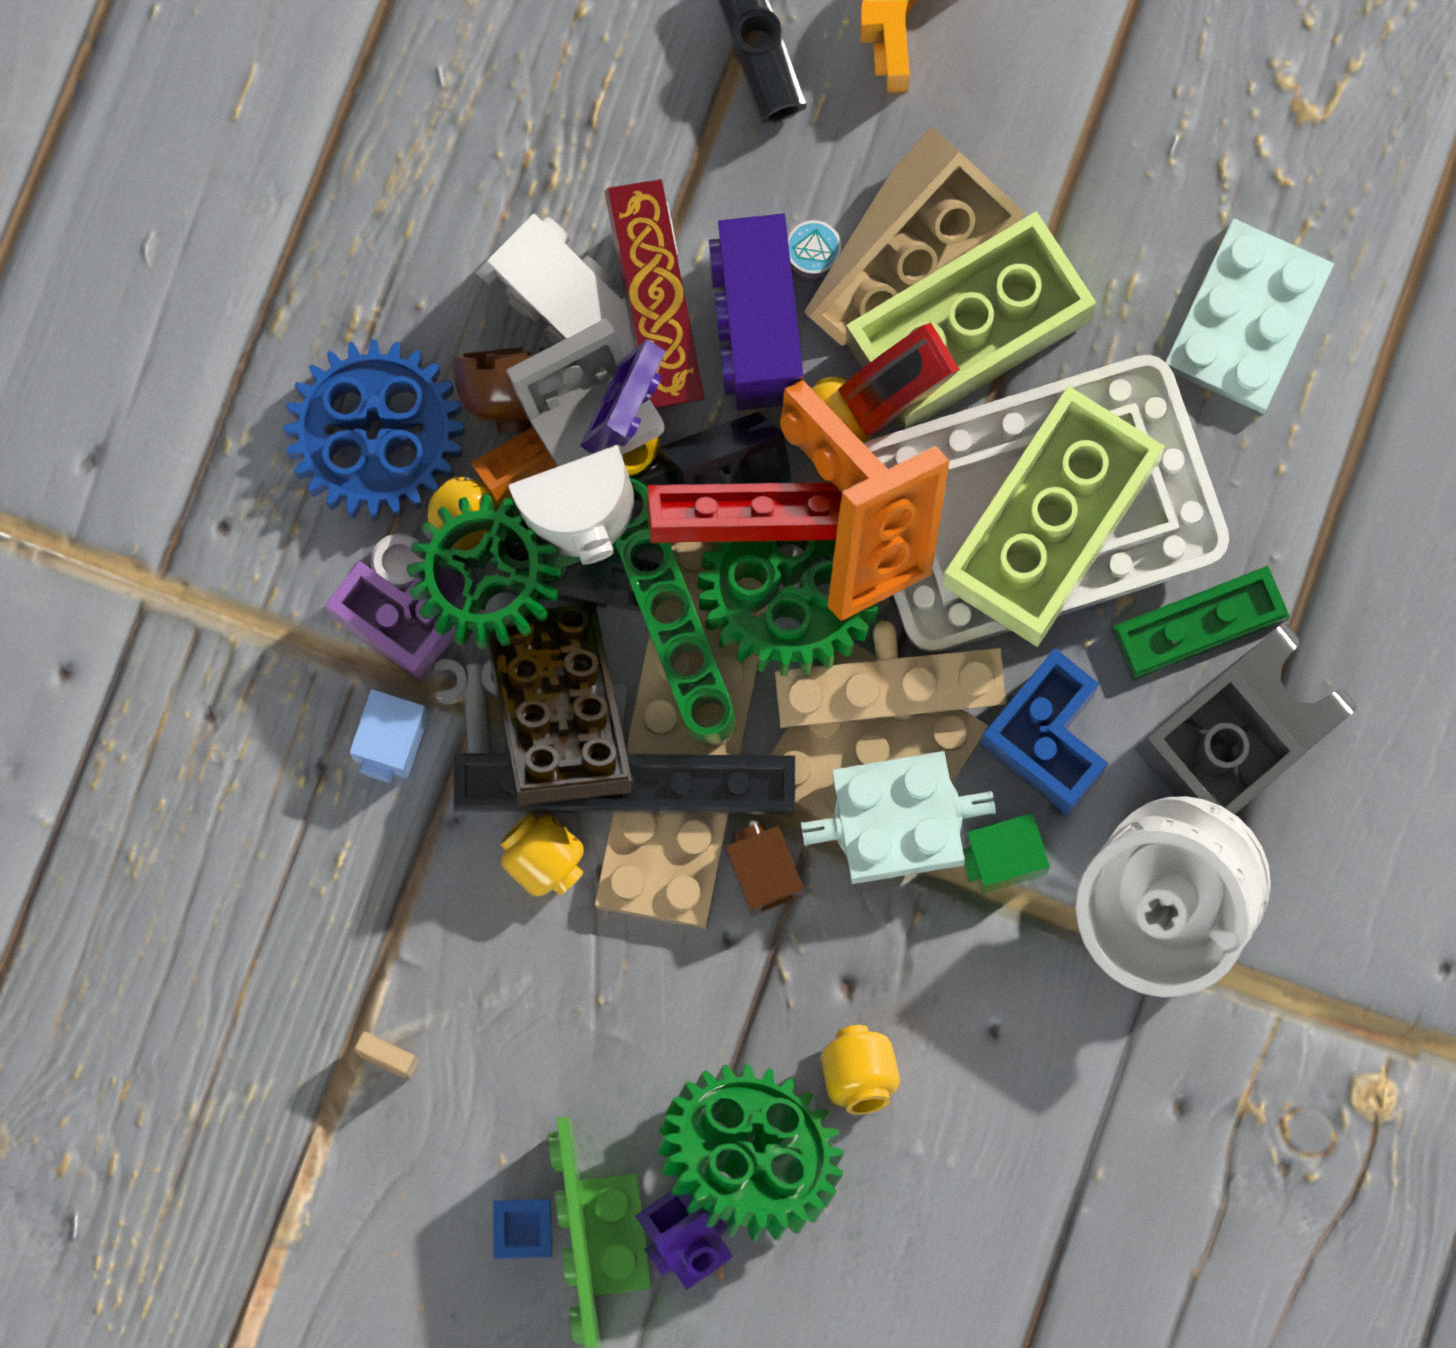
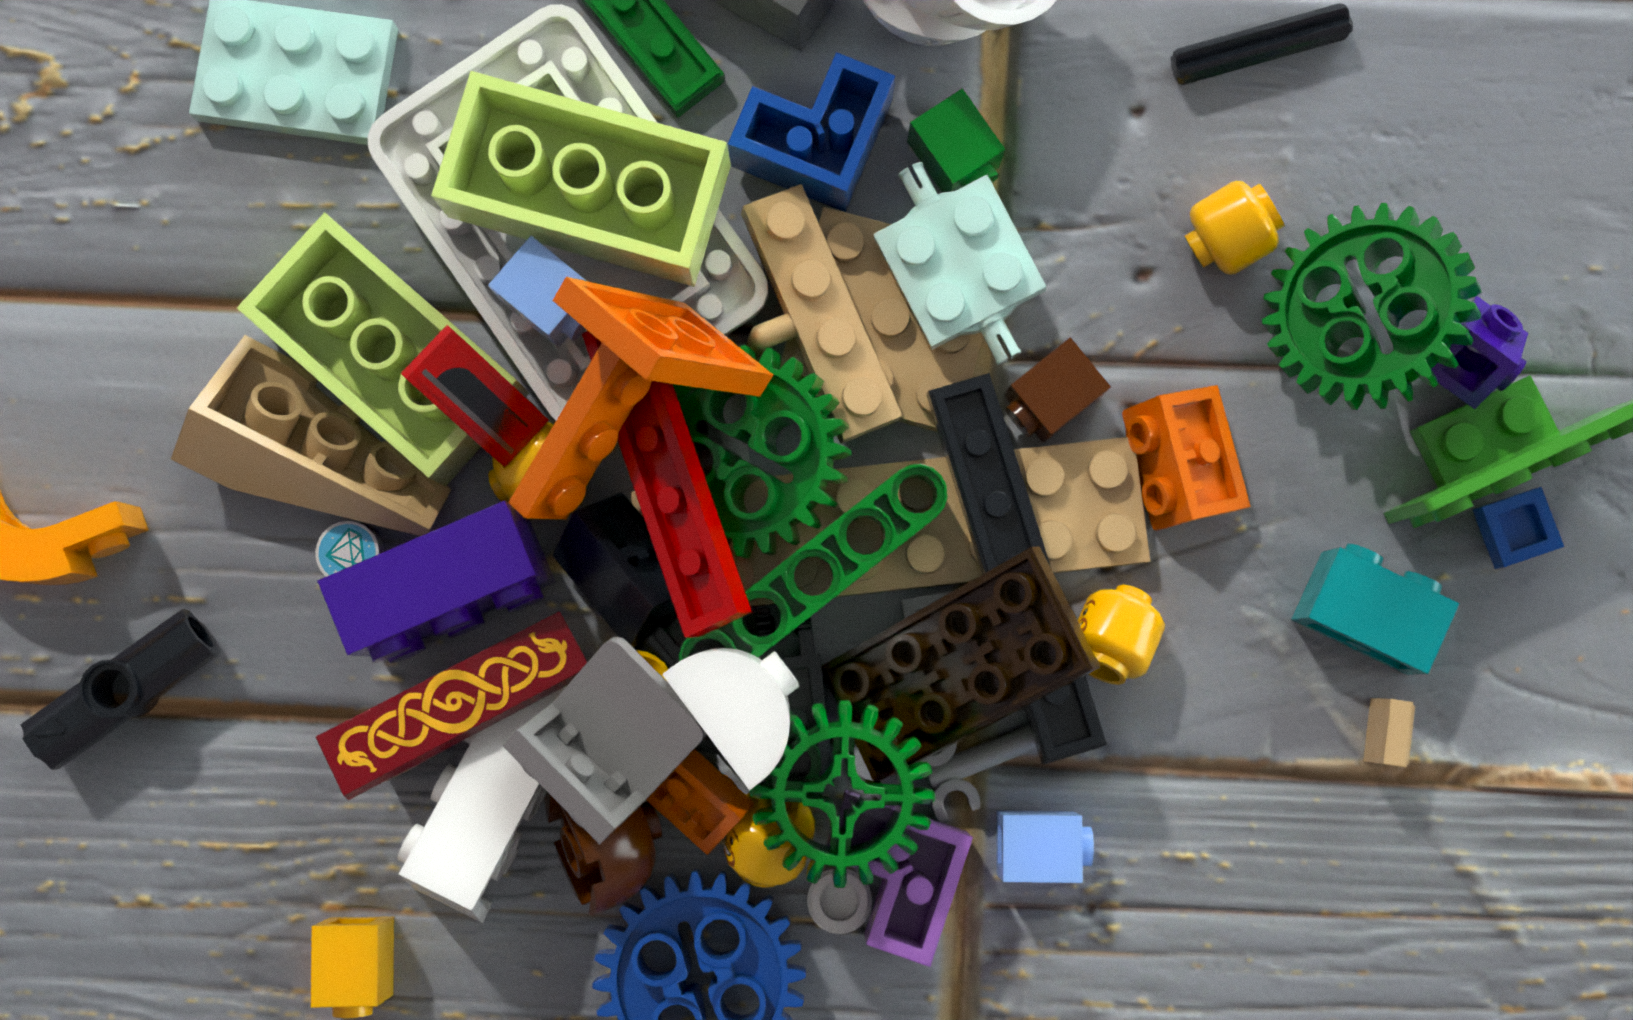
camera: 110 degrees left, 5 degrees up
dark purple plate [580,339,666,454] -> none
none -> yellow brick [311,916,394,1018]
none -> light blue brick [488,235,586,348]
none -> orange bracket [1122,385,1251,531]
none -> black axle [1170,3,1353,85]
none -> teal brick [1291,543,1460,675]

